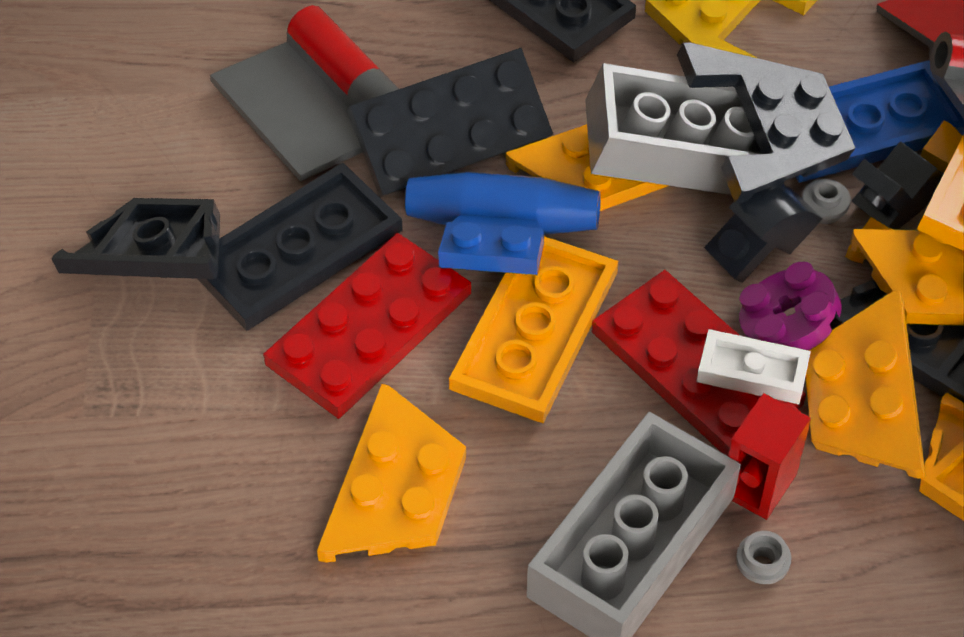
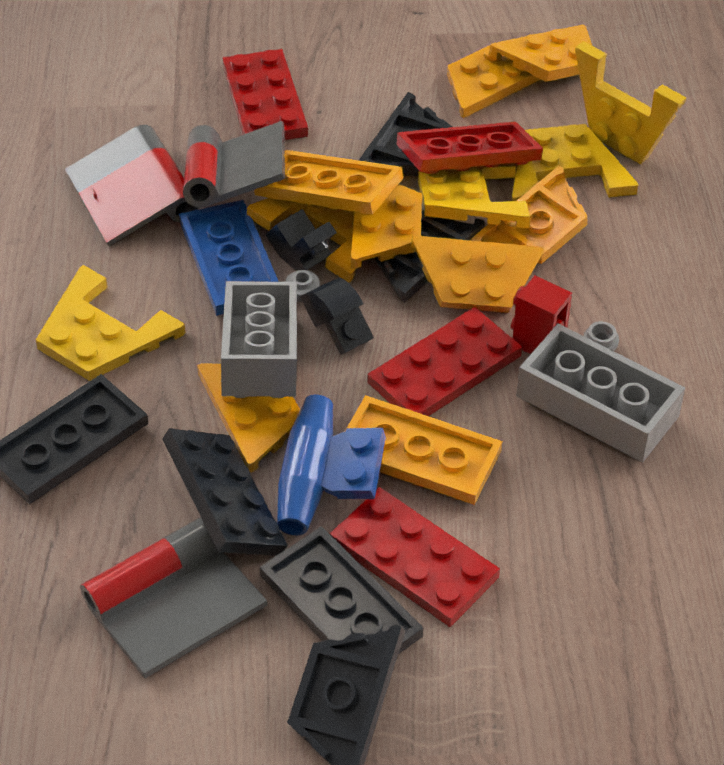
camera: 90 degrees left, 5 degrees down
light orange wing [317,384,466,563] -> none
wing [677,42,855,203] -> none
white plate [697,329,811,404] -> none
magenta plate [739,261,842,350] -> none

